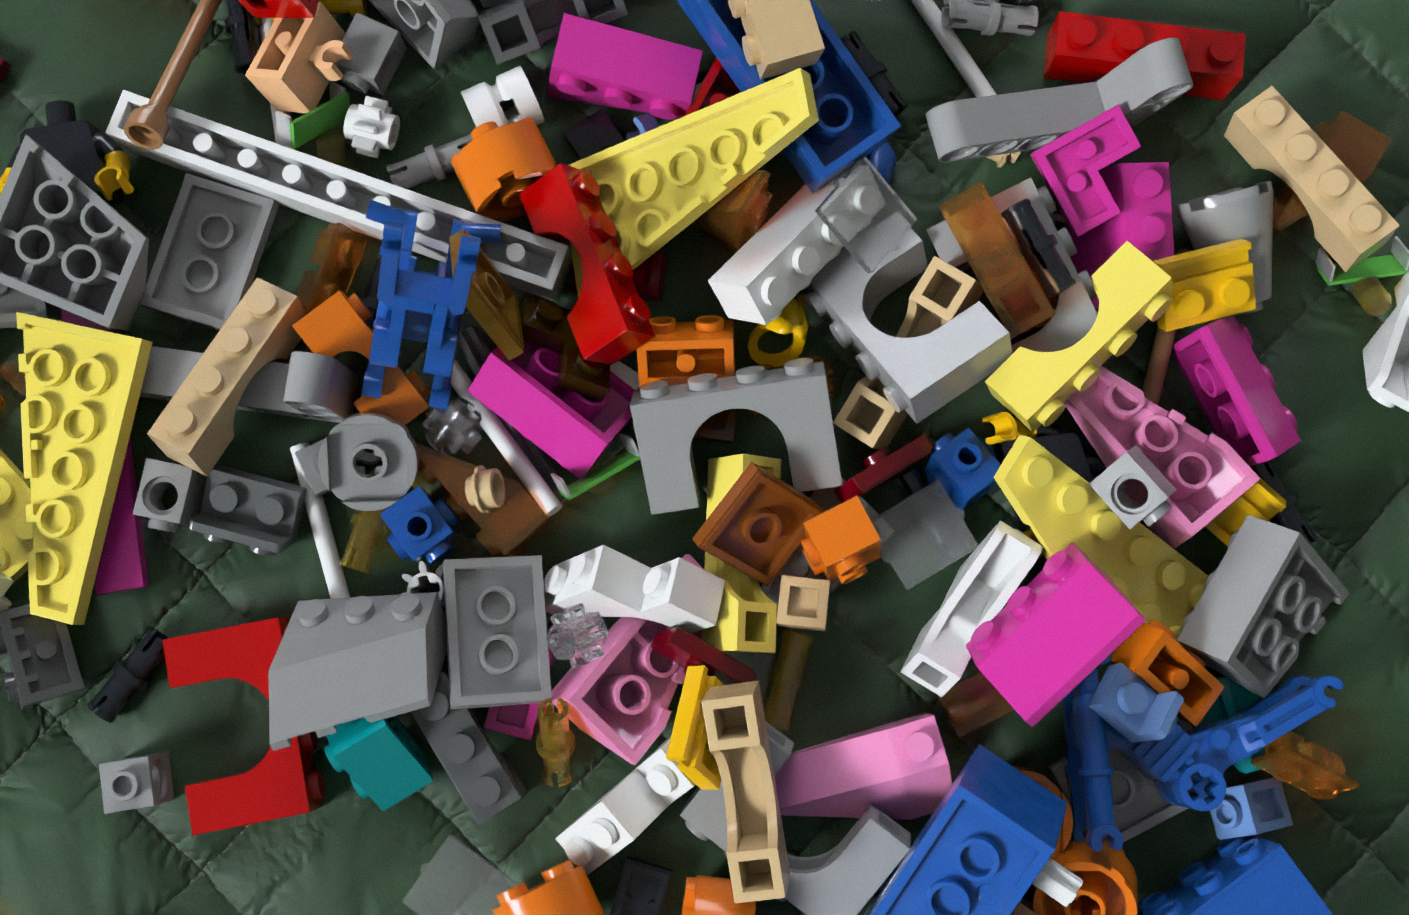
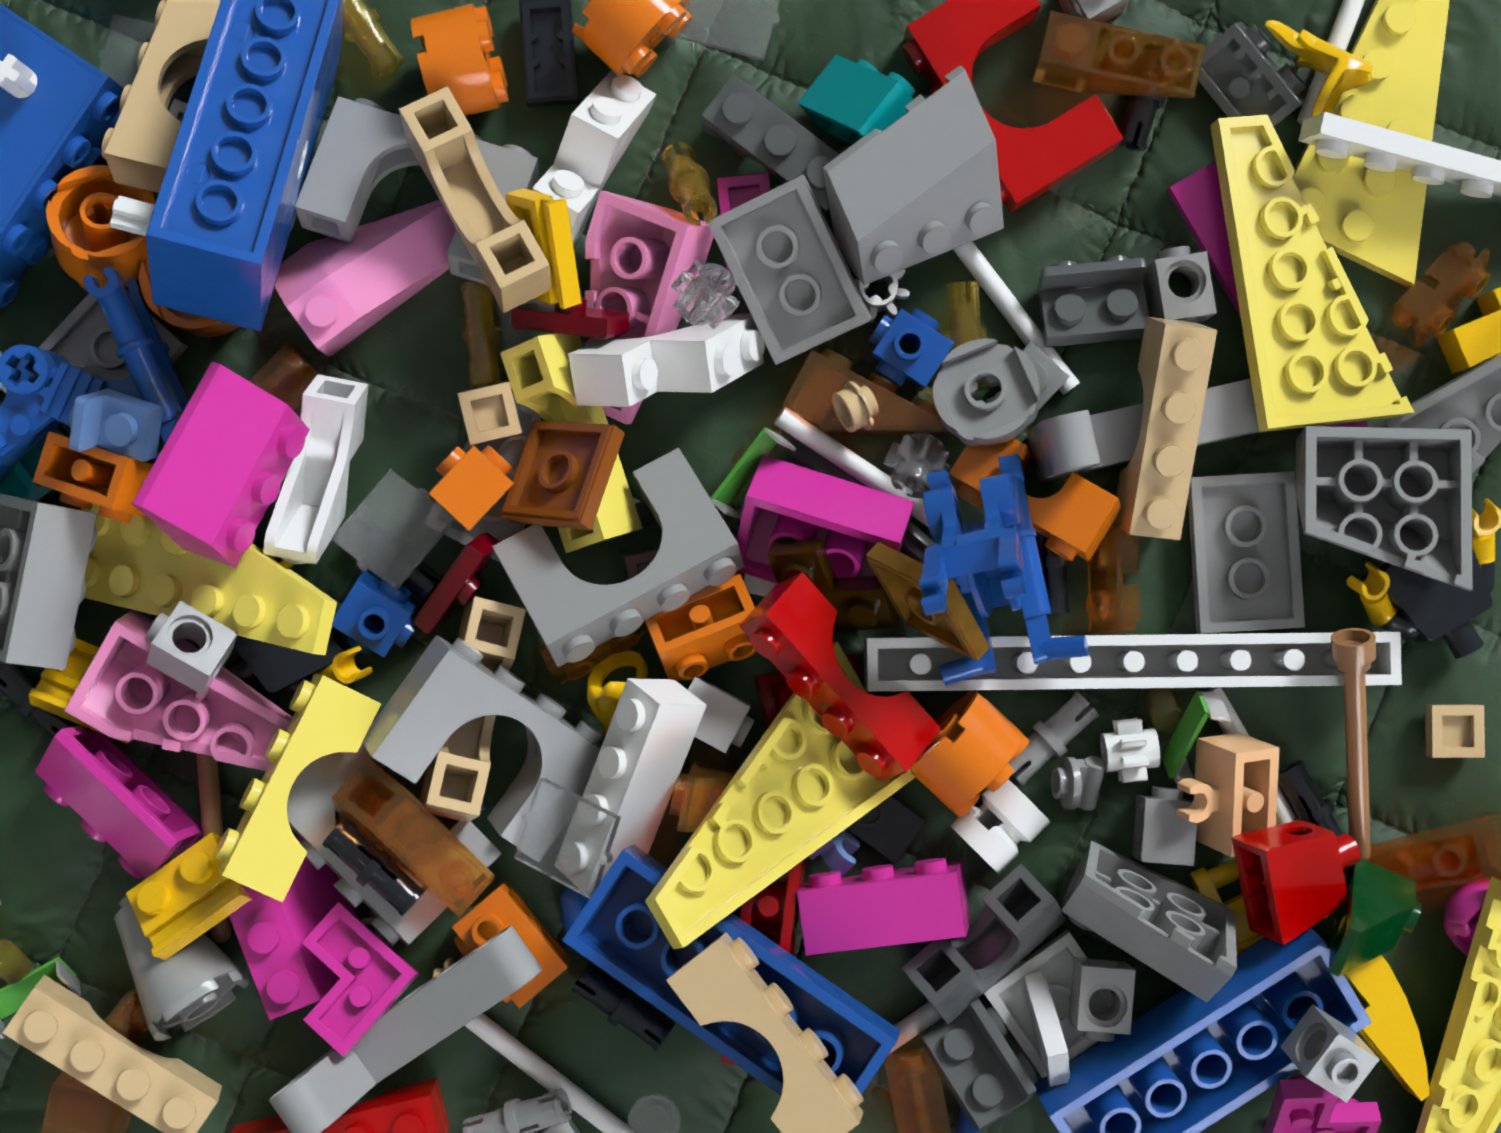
camera: 165 degrees right, 5 degrees up
none -> orange brick [452,880,572,1009]
none -> white brick [688,677,755,753]
none -> clear orange slope [1032,11,1206,98]
none -> light grey plate [1051,756,1106,810]
none -> tan plate [1425,704,1485,758]

